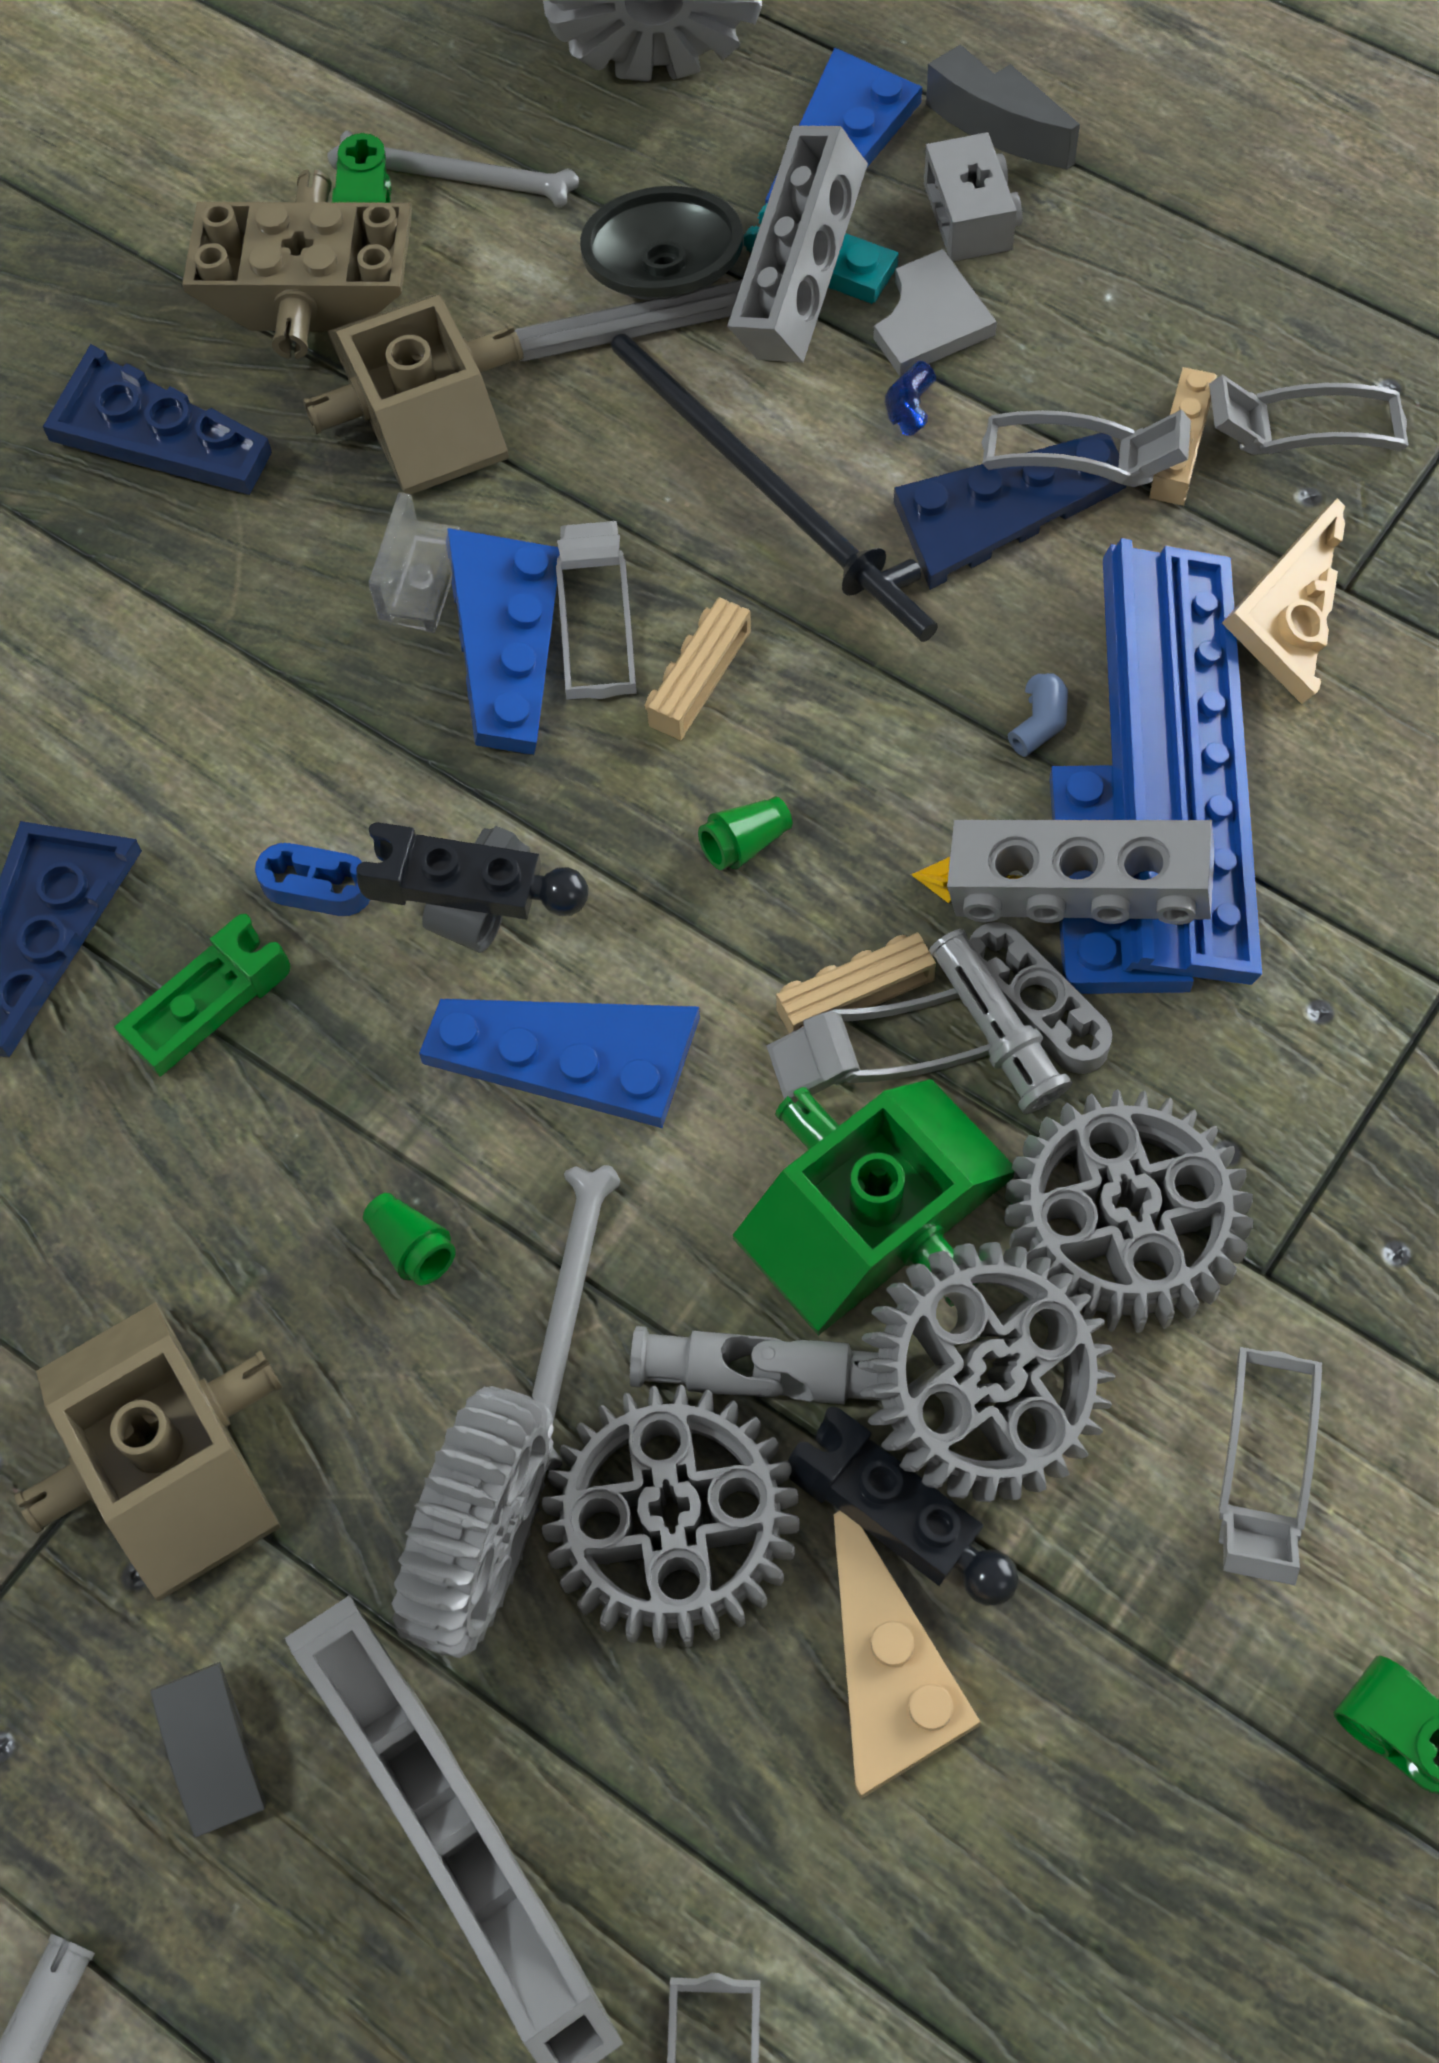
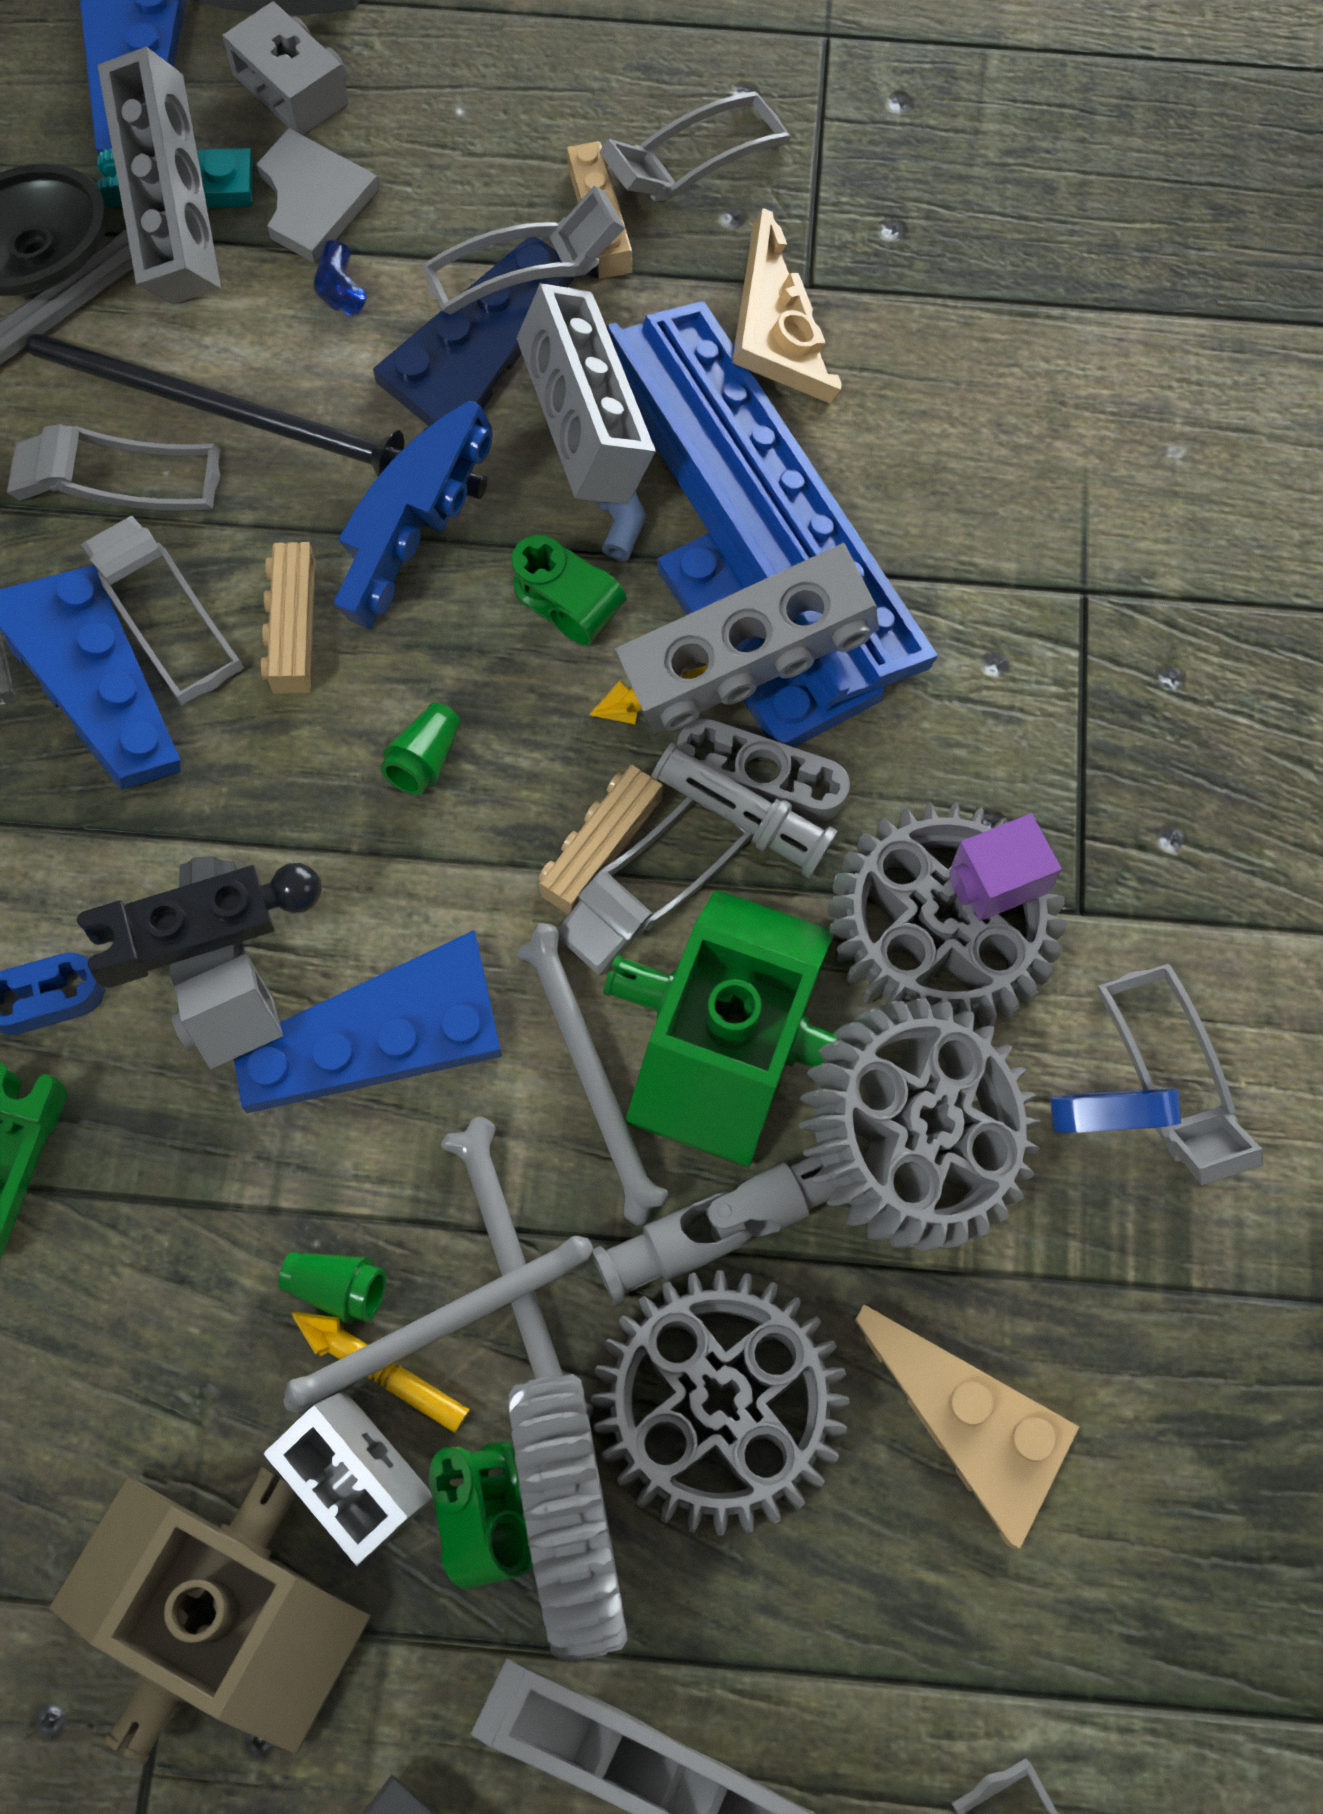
camera: 35 degrees left, 5 degrees up
black plate [788,1407,1019,1606] -> none
none -> light grey piece [6,424,221,511]
none -> light grey brick [171,953,283,1070]
none -> light grey brick [264,1390,433,1566]
none -> light grey piece [283,1236,593,1414]
none -> yellow piece [291,1312,470,1434]
none -> blue slope [333,400,493,630]
none -> green piece [429,1442,533,1590]
none -> green piece [512,535,627,646]
none -> light grey brick [516,283,656,504]
none -> light grey piece [517,923,668,1226]
none -> medium lavender brick [949,813,1062,921]
none -> blue beam [1050,1089,1181,1133]

